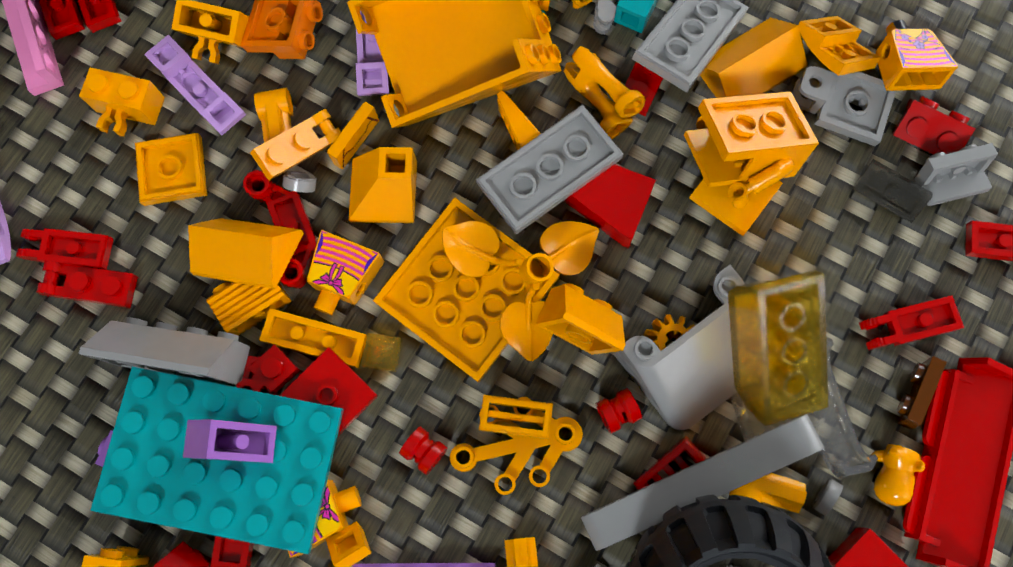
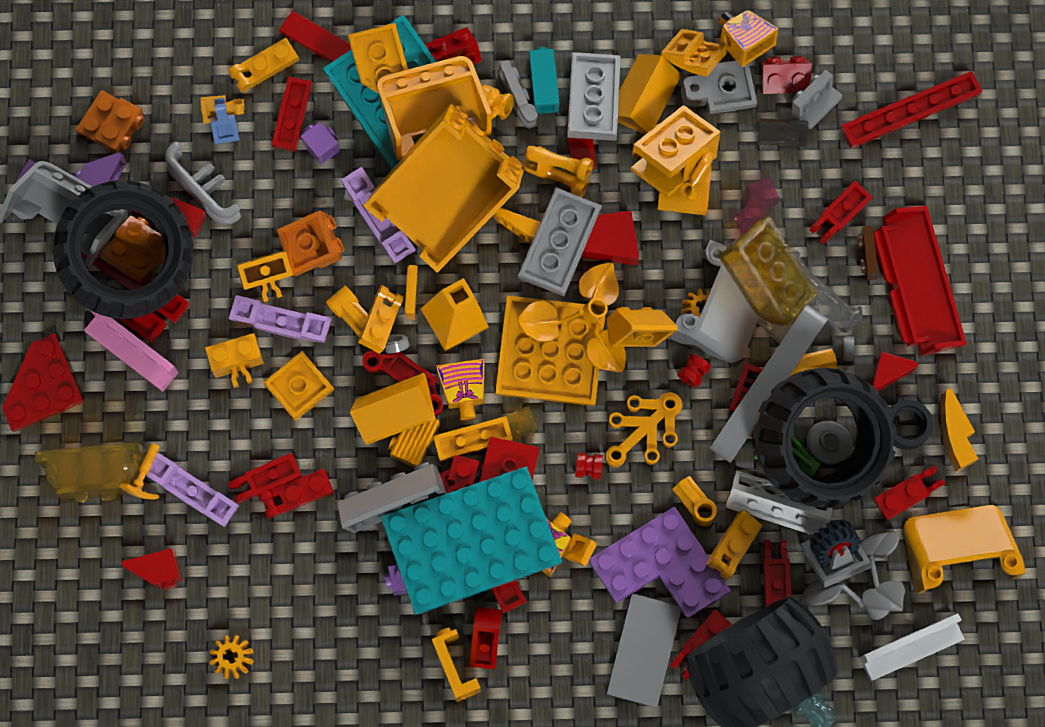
camera: 40 degrees left, 0 degrees up
medium lavender slope [183,419,277,463] -> none
light orange tile [479,395,553,440] -> none
light orange animal [871,444,925,506] -> none
none -> clear pink tile [734,177,780,239]

